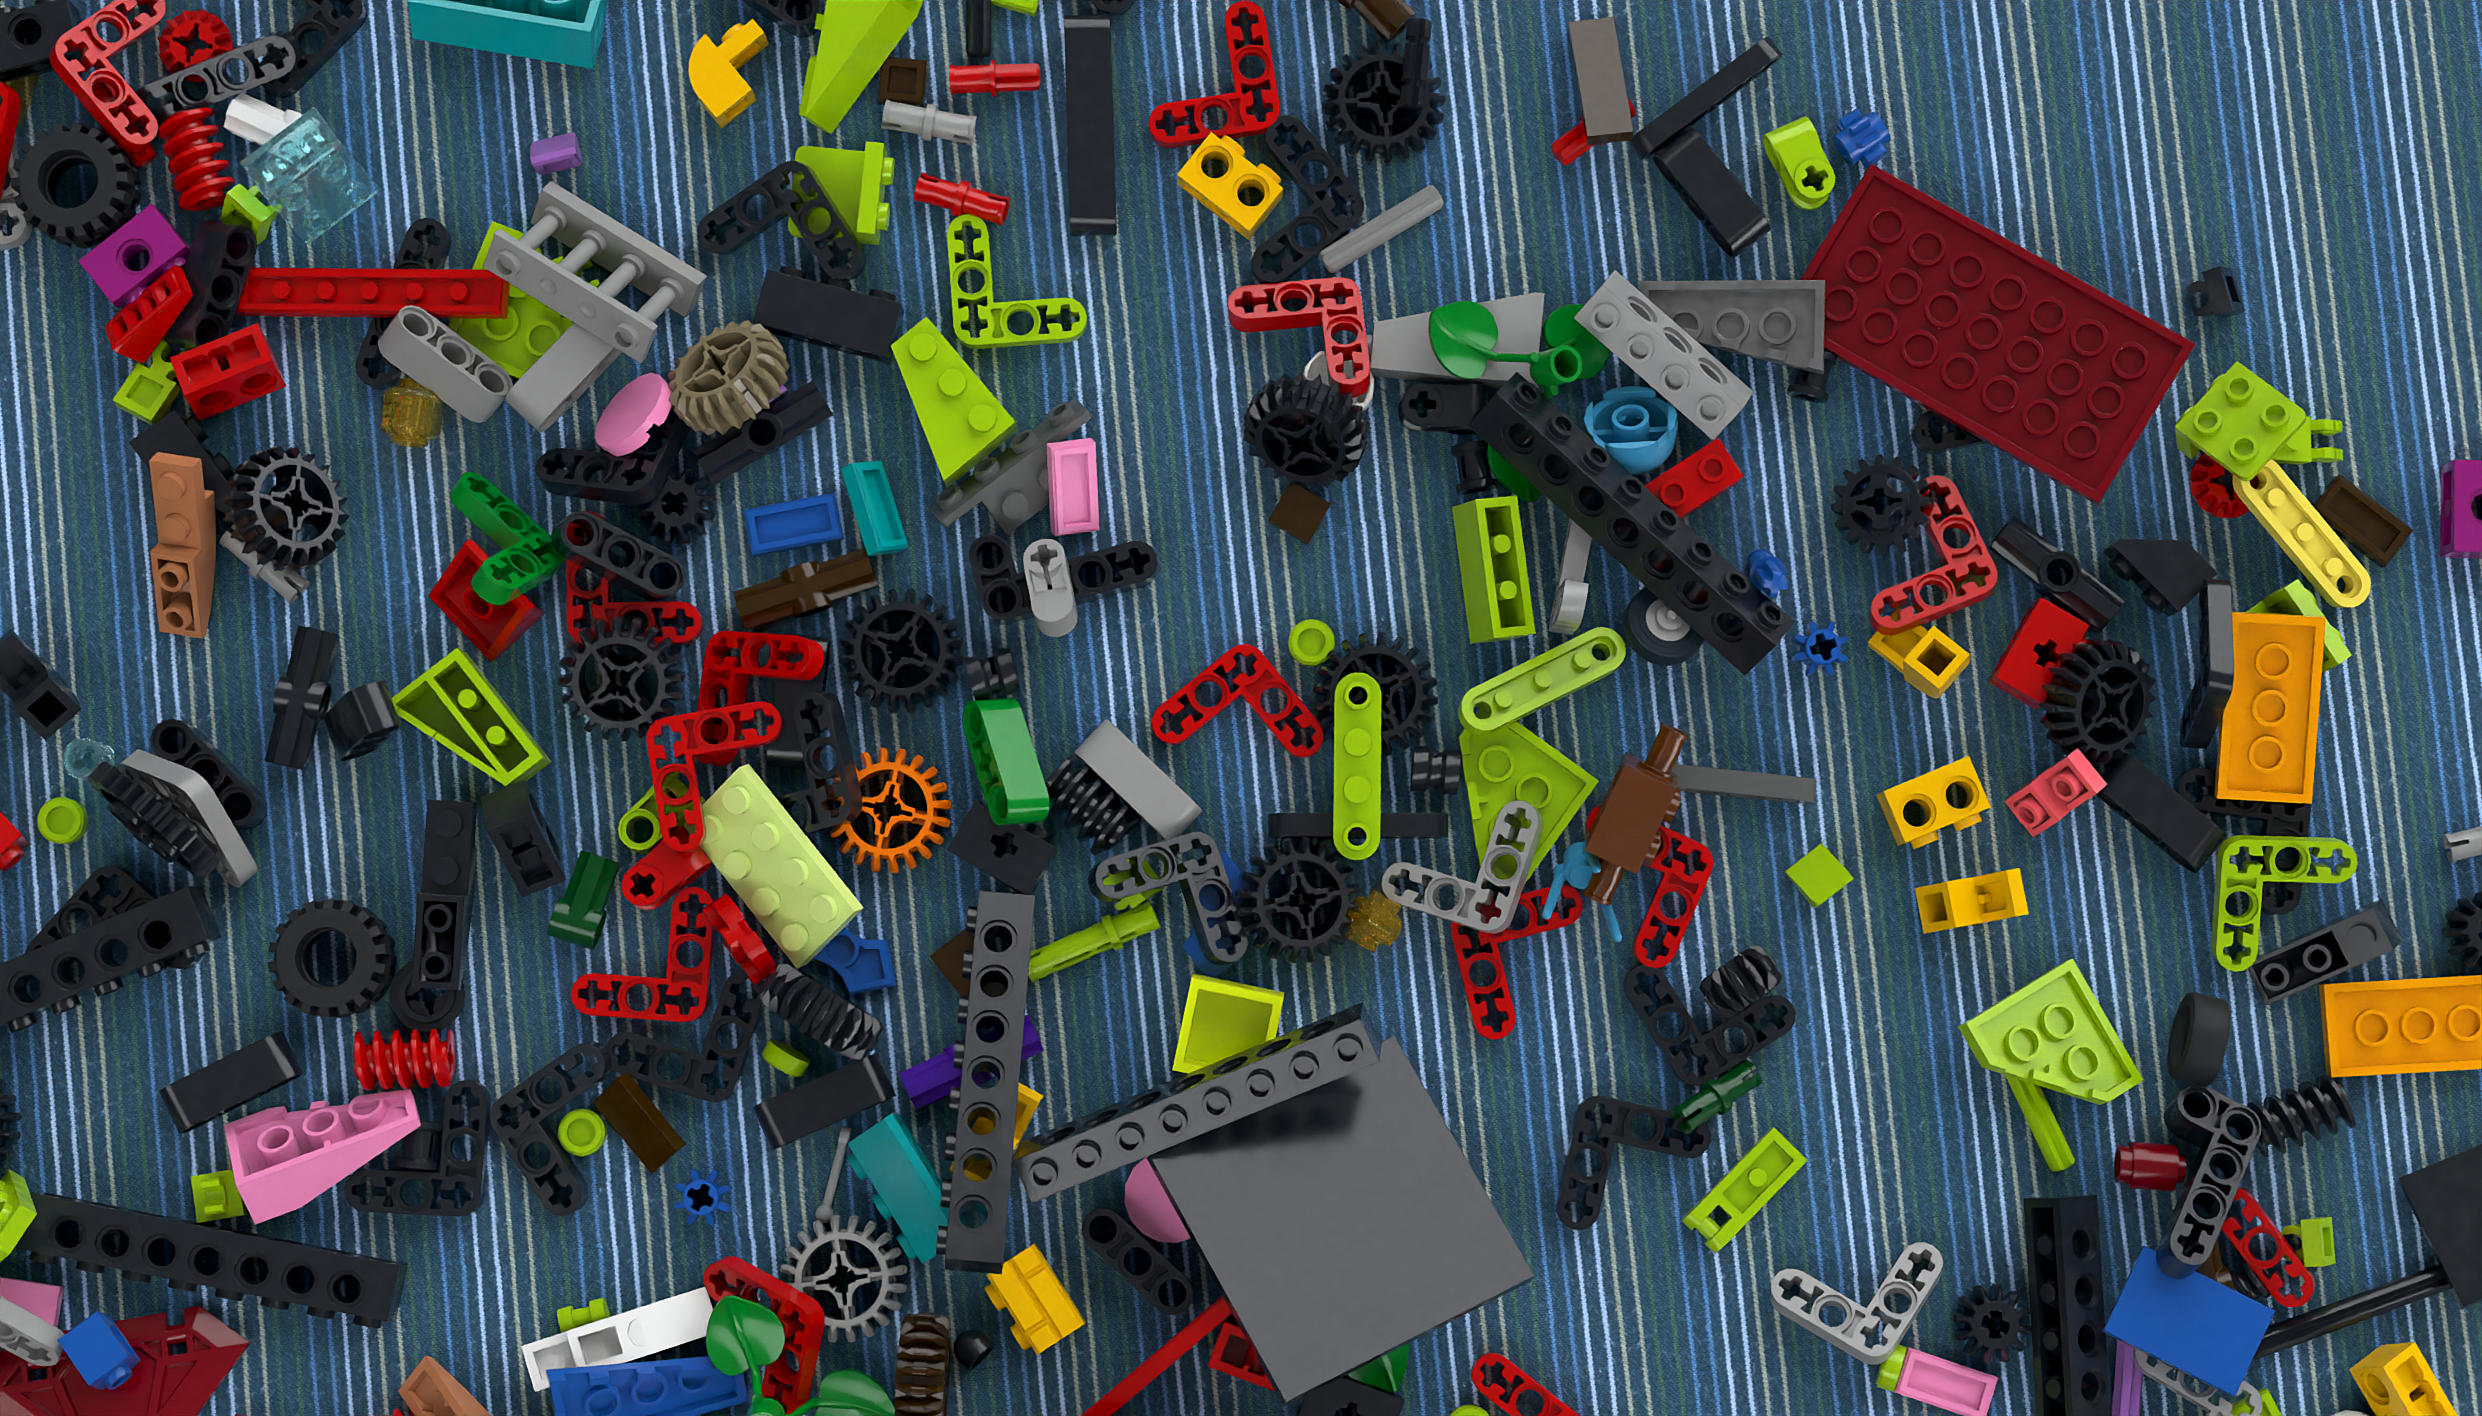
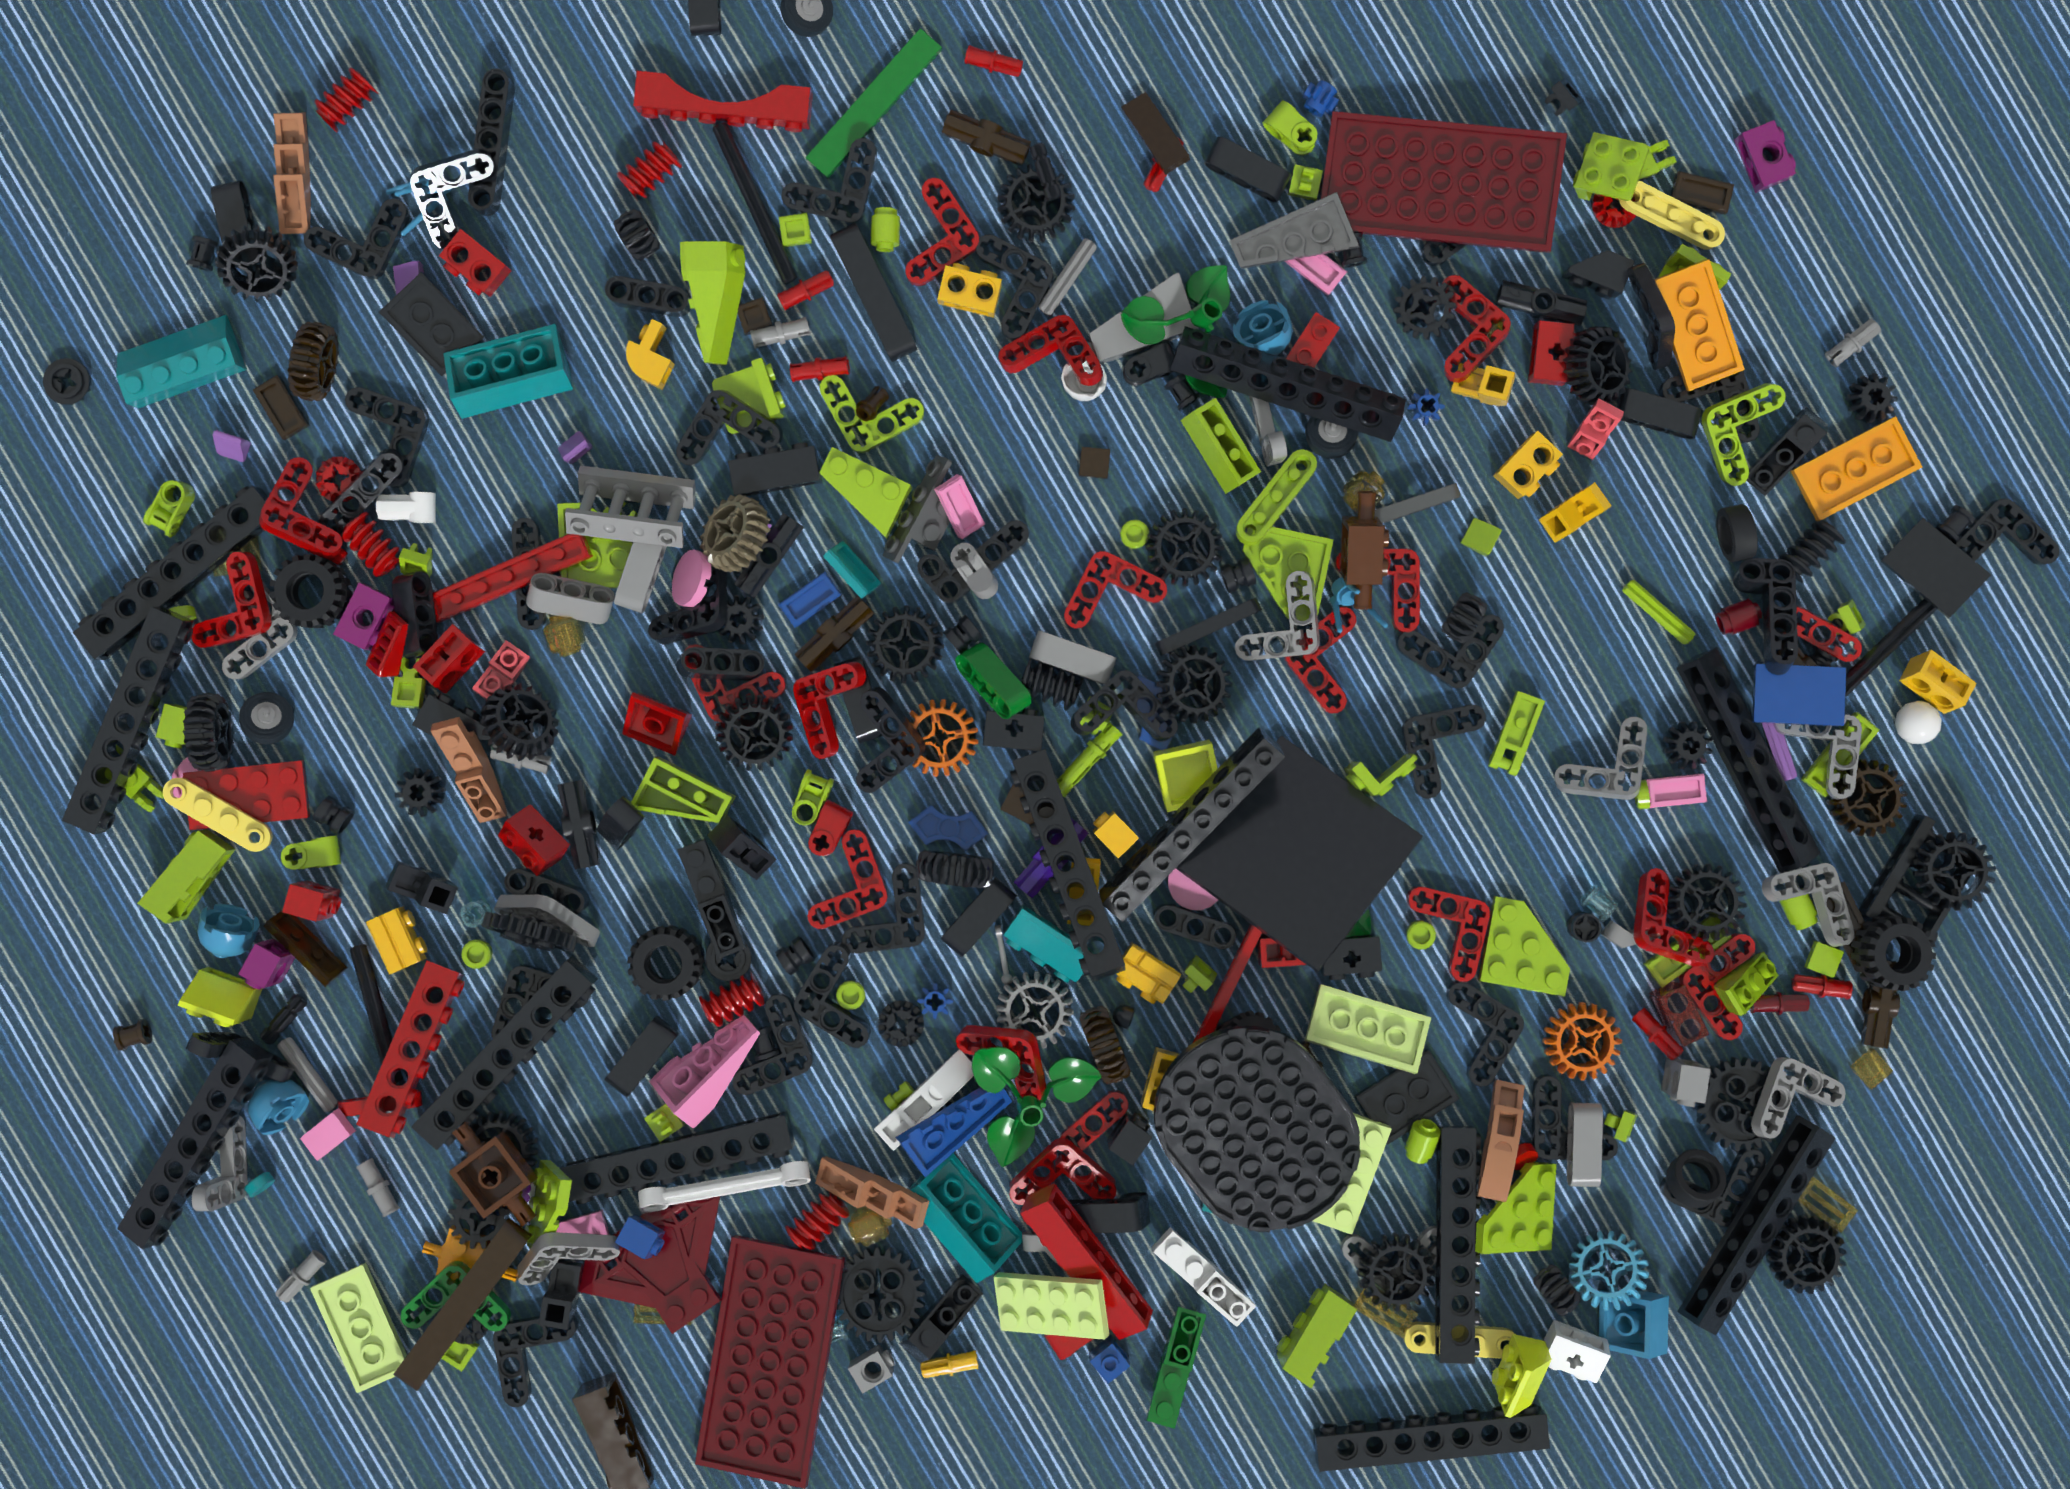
camera: 20 degrees left, 5 degrees up
clear light blue bracket [240,107,379,244] -> none
green beam [449,472,565,605] -> none
dark green piece [547,850,621,950] -> none
dark brown tile [593,1072,686,1174] -> none
red beam [646,701,783,853] -> none
yellowish green plate [683,764,864,968] -> none
red plate [702,893,777,986] -> none
lime tile [761,1039,810,1078] -> none
black gear [1243,371,1368,490] -> none
lime plate [1333,673,1381,860] -> none
clear yellow gear [1345,890,1402,952] -> none
light grey brick [1574,270,1753,440] -> none
black beam [1628,36,1783,161] -> none
dark green pin [1671,1060,1762,1134] -> none
blue axle [1746,549,1789,598] -> none
lime plate [1958,958,2143,1105] -> none
none -> black gear [395,768,446,817]
none -> coral slope [472,640,530,700]
none -> red brick [498,804,570,876]
none -> white piece [638,1161,811,1212]
none -> black wheel [775,936,815,975]
none -> dark brown pin [856,386,889,422]
none -> lime brick [871,207,900,252]
none -> black gear [878,1001,924,1047]
none -> yellow brick [1093,811,1139,858]
none -> lime tile [1182,955,1218,993]
none -> bright pink tile [1284,254,1347,296]
none -> lime tile [1288,164,1323,201]
none -> clear yellow head [1342,470,1385,513]
none -> lime bracket [1344,754,1418,796]

